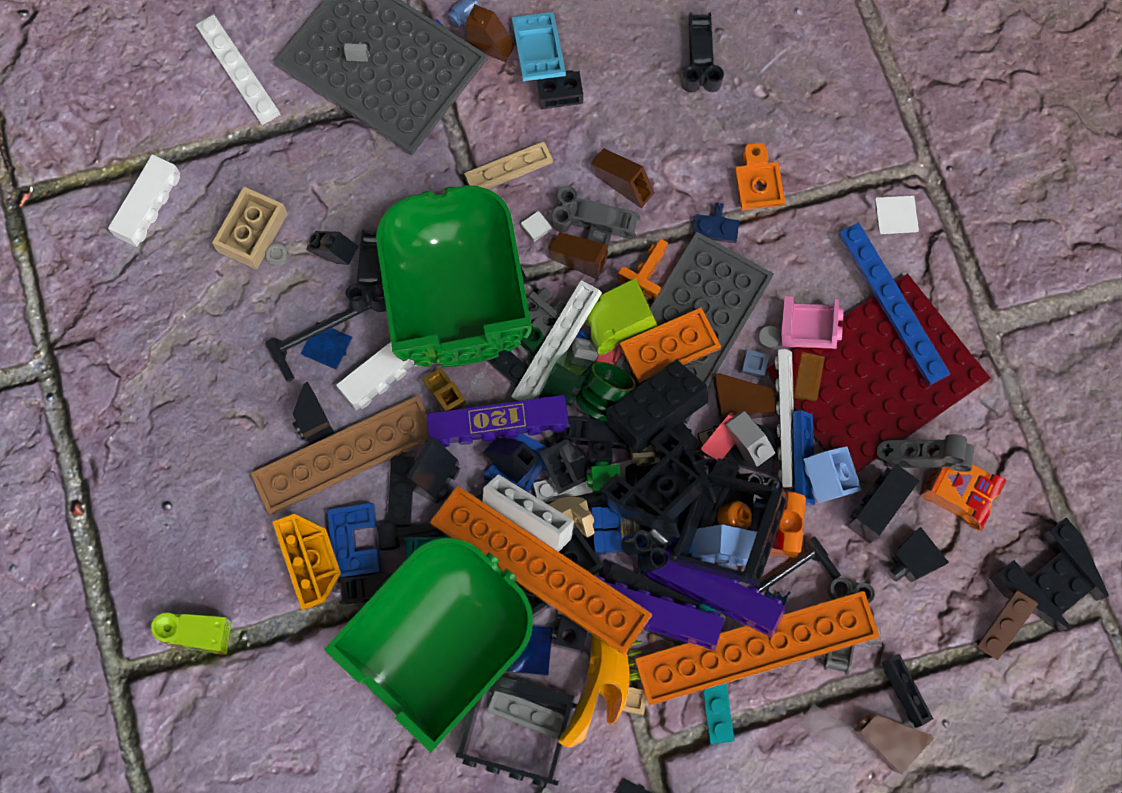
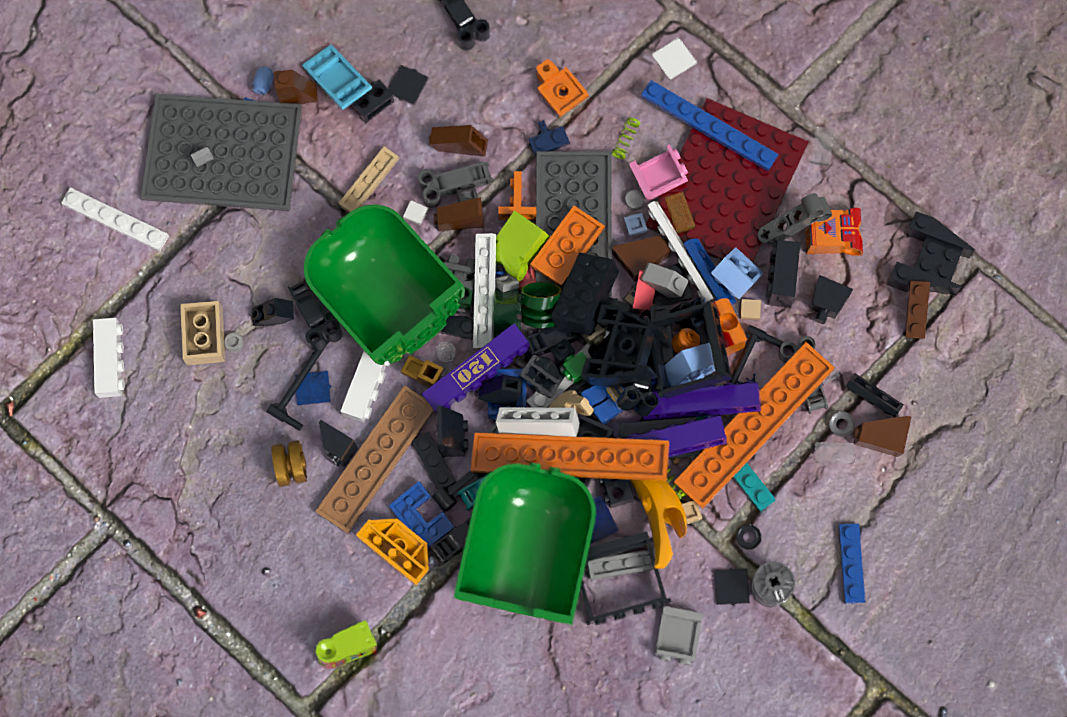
camera: 25 degrees left, 0 degrees up
none -> pearl gold wheel [271,440,307,487]
none -> black piece [389,65,429,105]
none -> lime piece [612,117,641,159]
none -> black piece [736,524,762,550]
none -> tan tile [741,299,761,320]
none -> flat silver piece [829,411,855,437]

